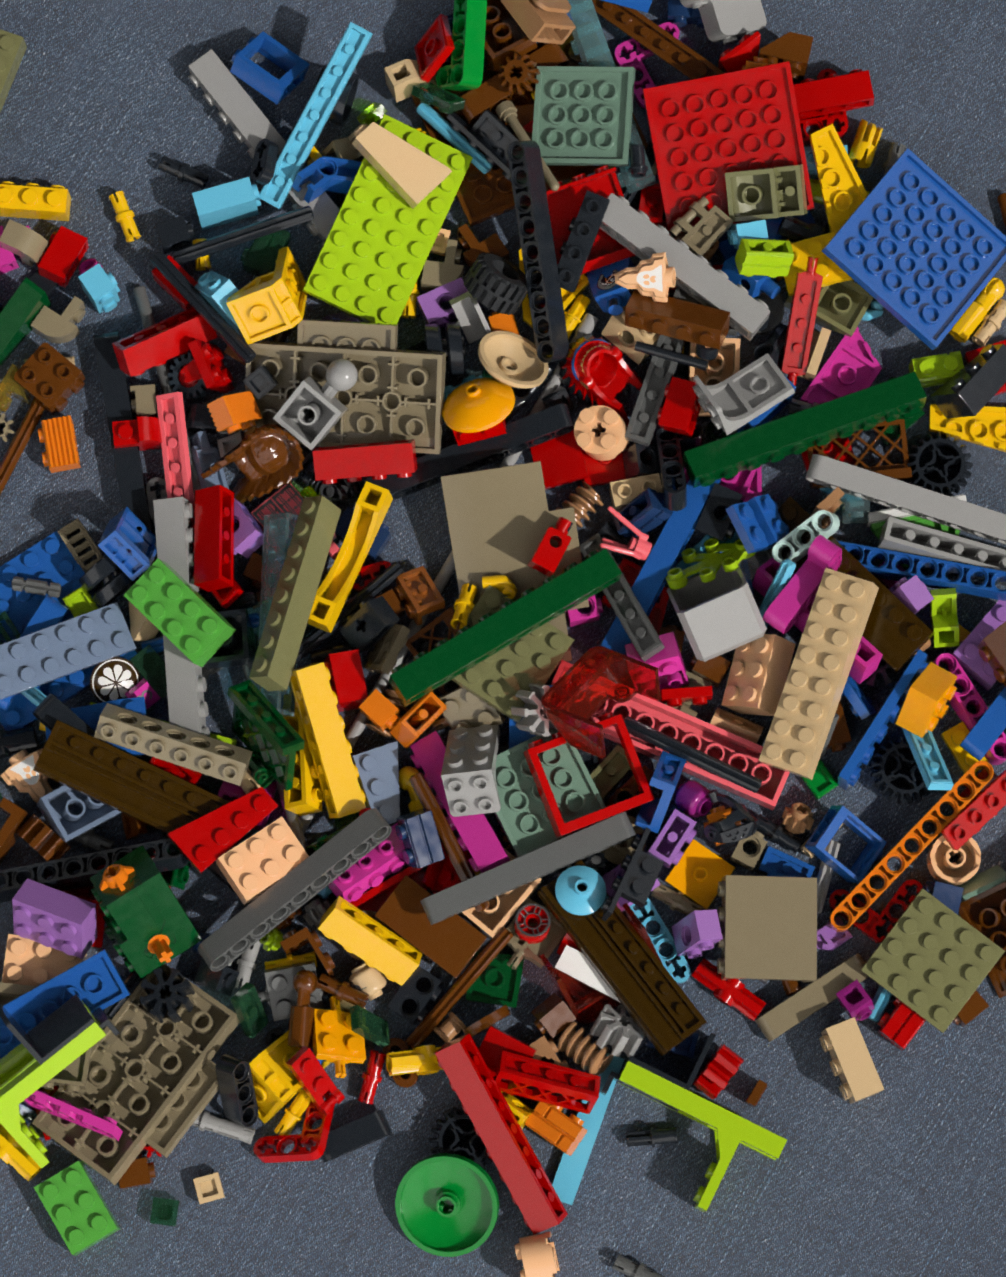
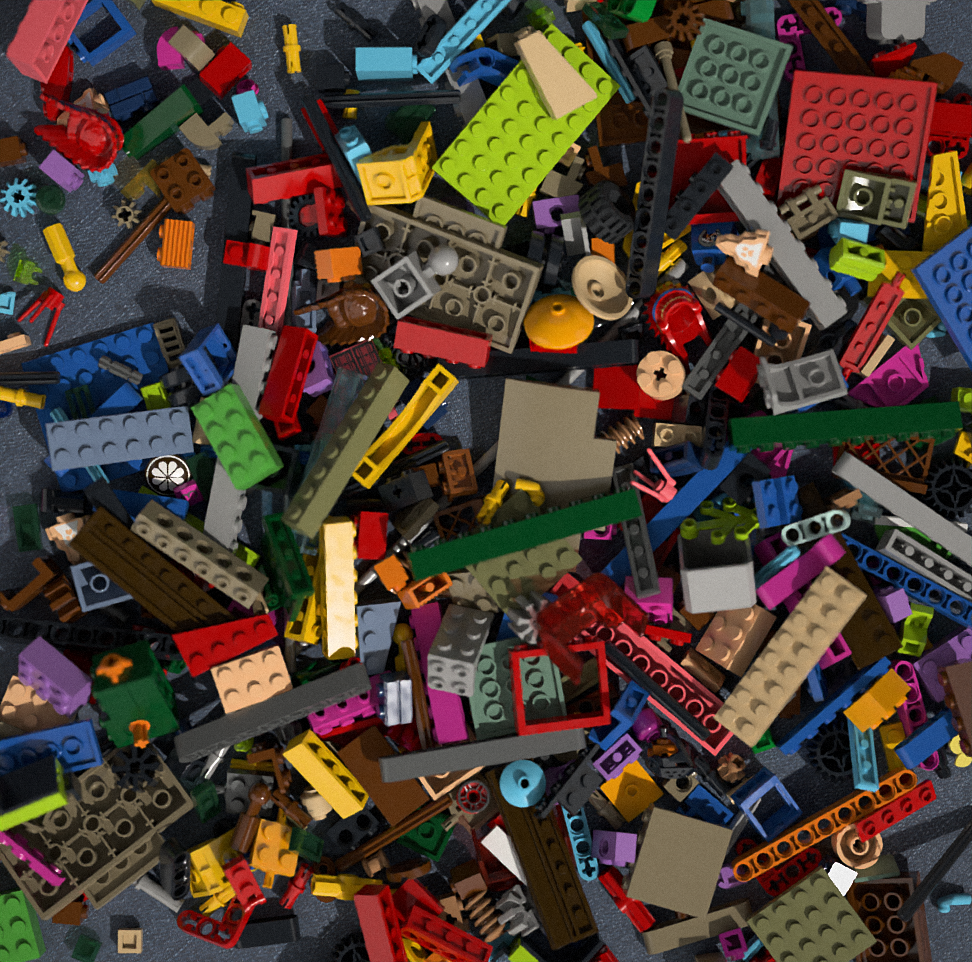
camera: 20 degrees right, 10 degrees up
red torso [527,517,573,577] -> none

